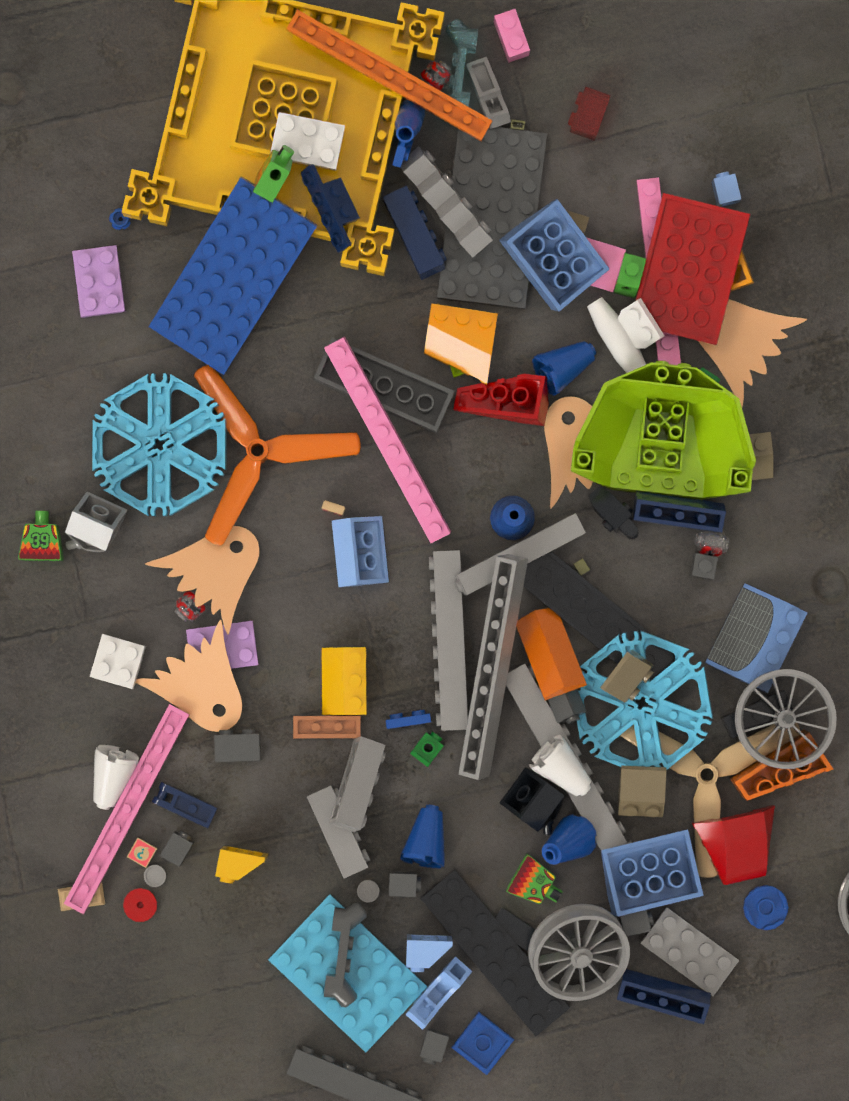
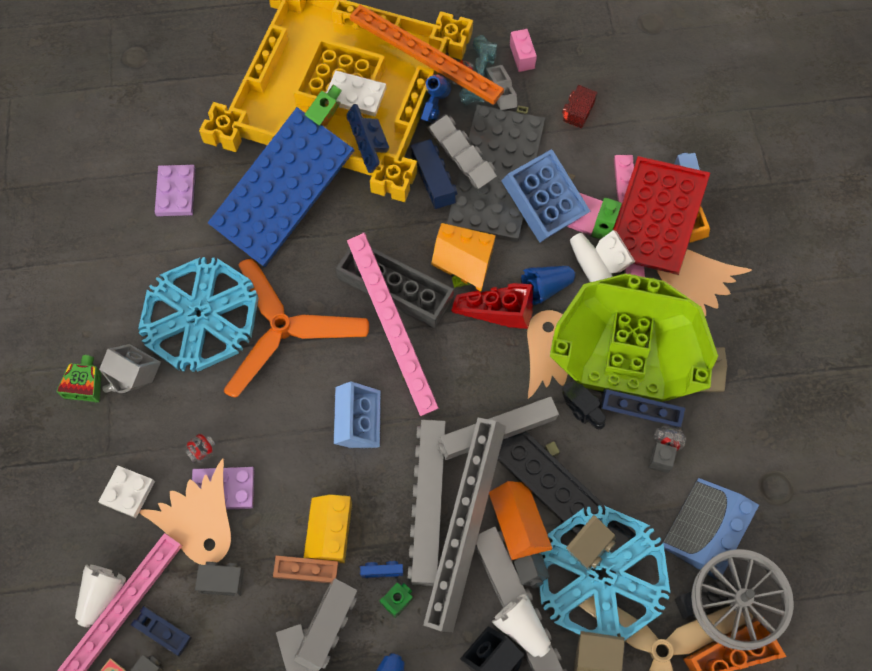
camera: 10 degrees right, 20 degrees down
blue plate [109,208,131,230] -> none
light nougat piece [145,526,259,635] -> none
tan tile [321,500,345,516] -> none
blue cone [490,496,535,540] -> none

